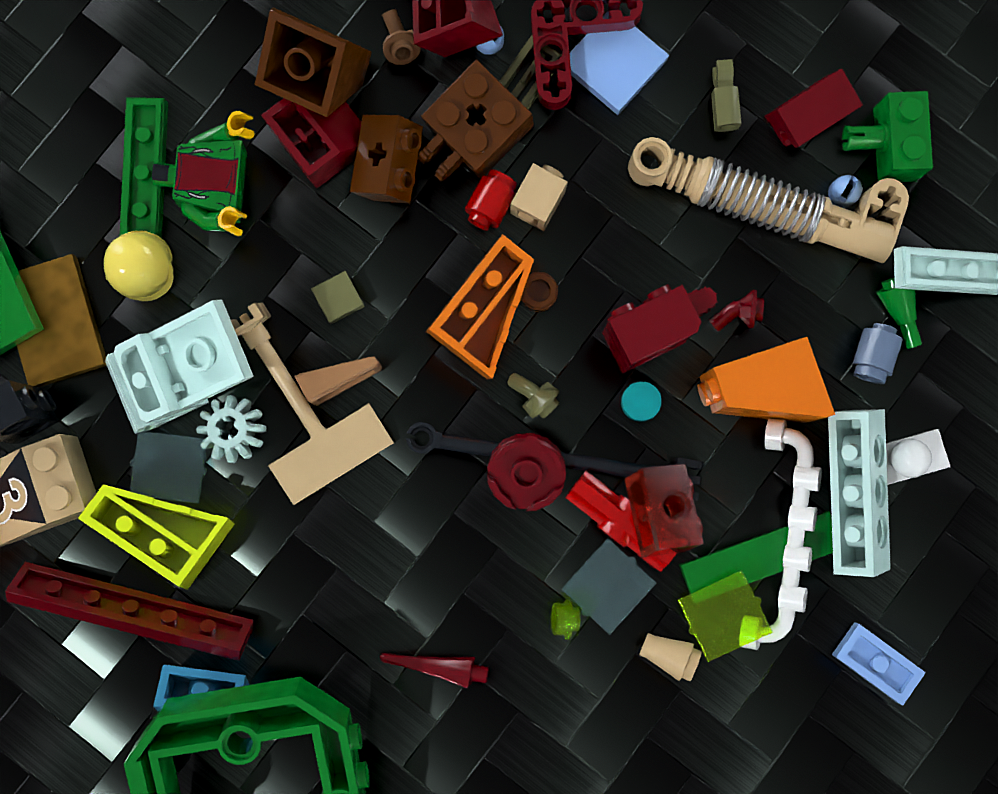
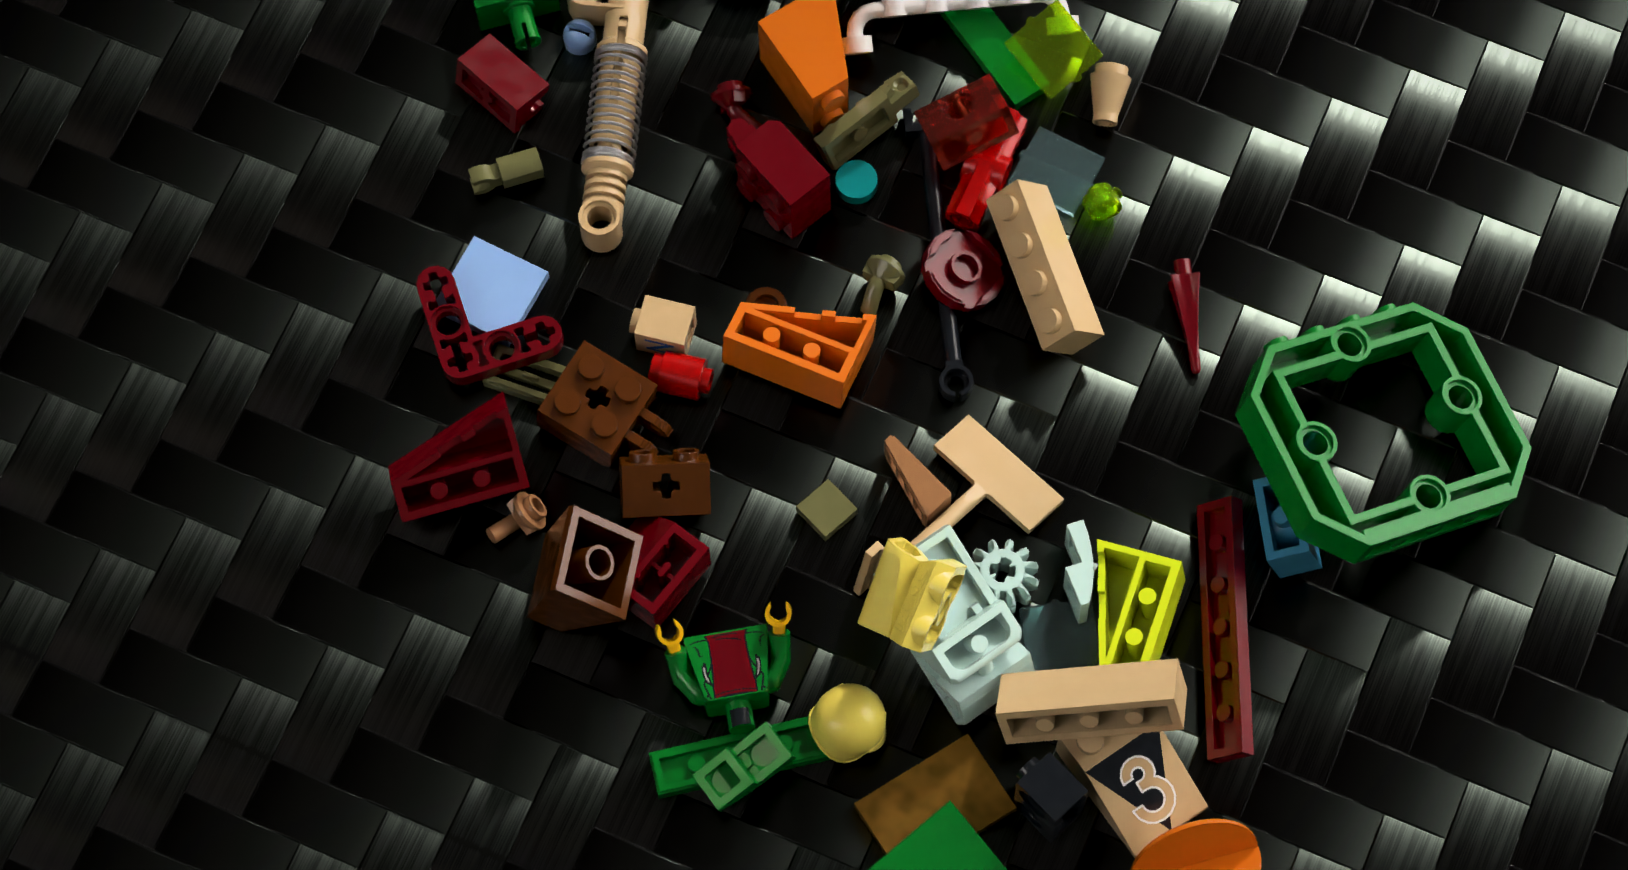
camera: 105 degrees left, 15 degrees down
none -> green slope [692,722,796,811]
none -> olive hinge [813,71,920,171]
none -> light yellow piece [857,537,967,653]
none -> tan brick [986,179,1104,355]
none -> tan brick [995,658,1187,744]
none -> light aqua slope [1063,520,1094,624]

